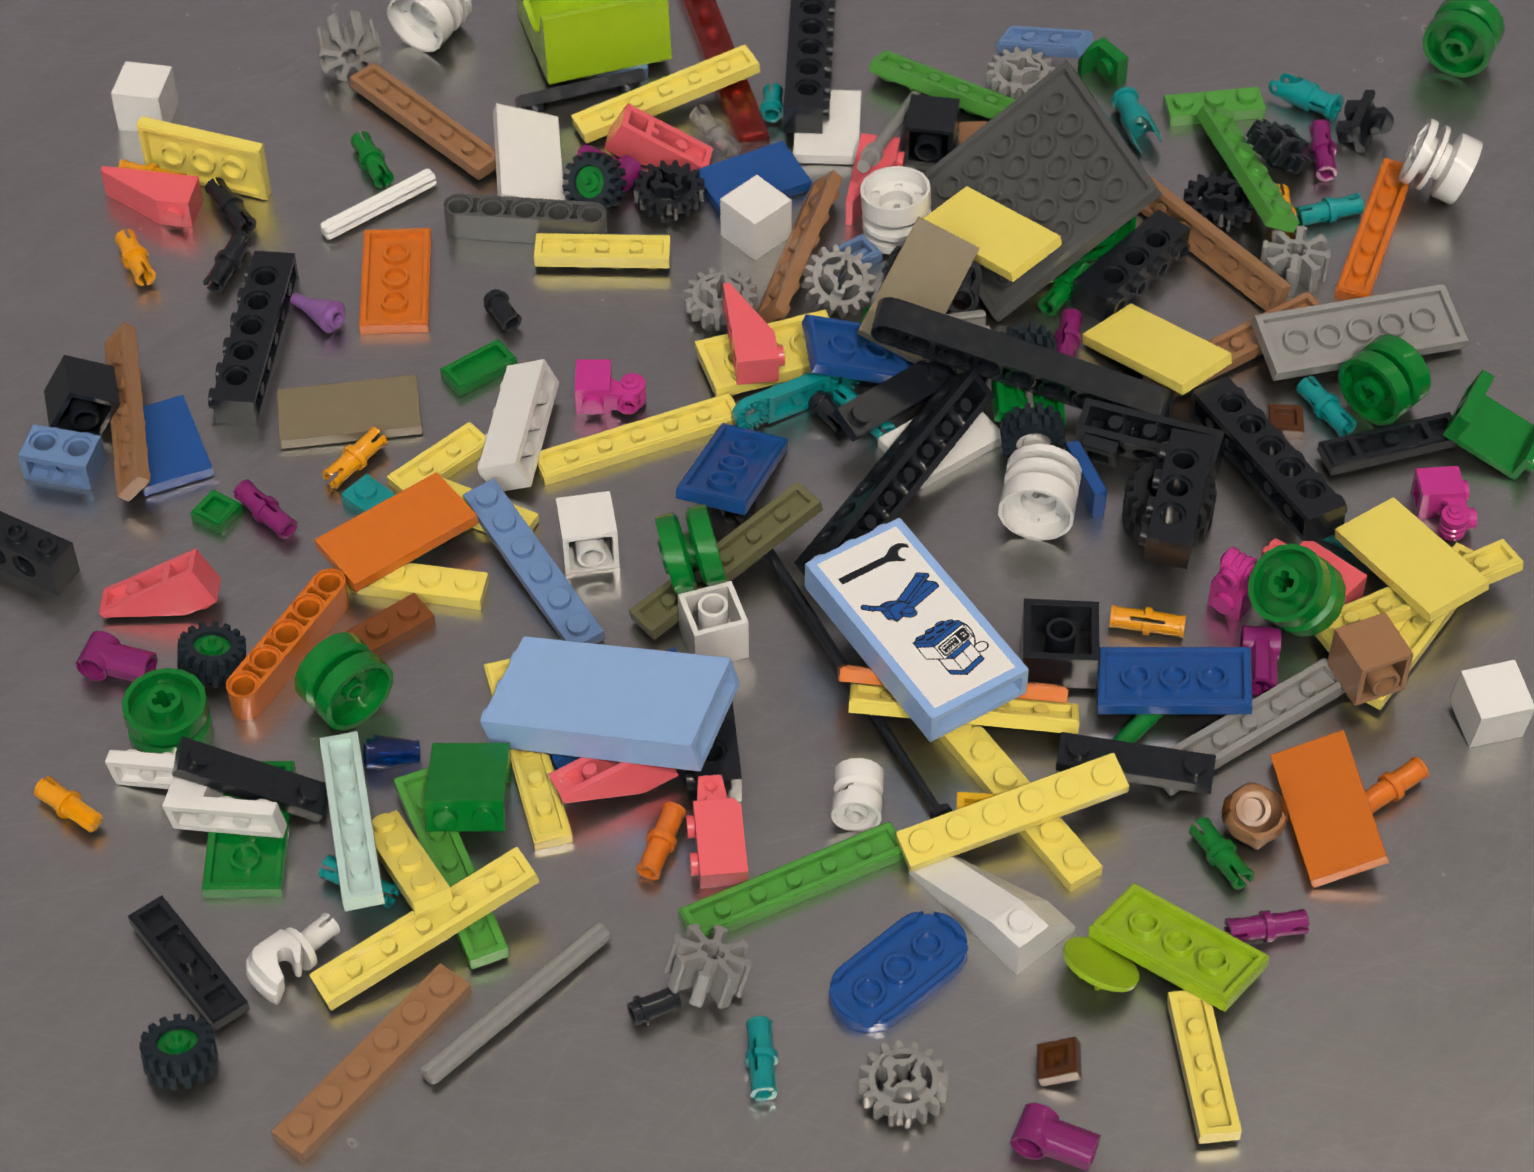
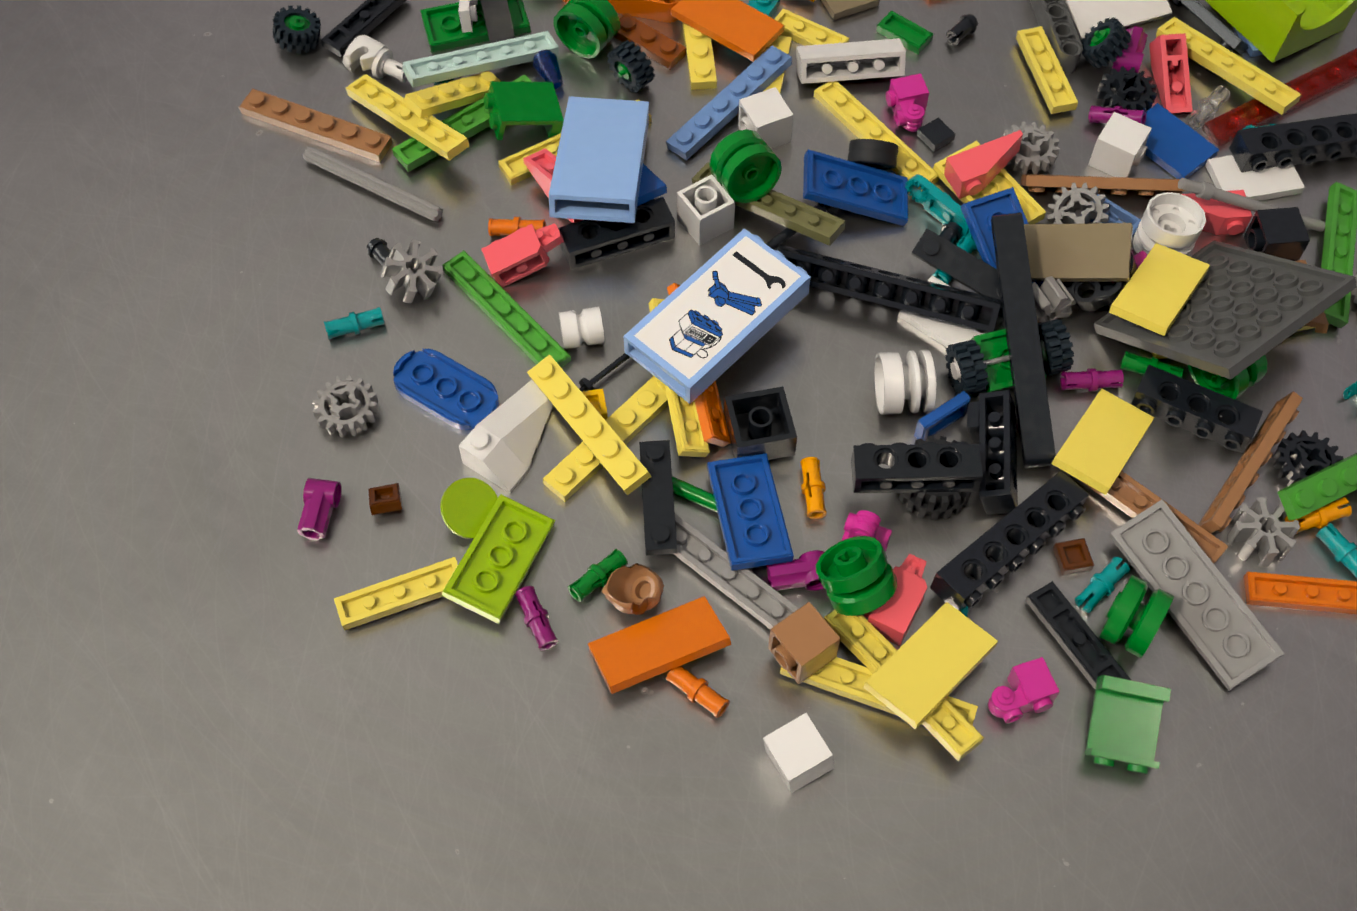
camera: 75 degrees right, 10 degrees up
none -> black wheel [607,40,655,93]
none -> black tyre [847,139,898,169]
none -> black tile [917,117,955,152]
none -> magenta pin [1088,105,1147,125]

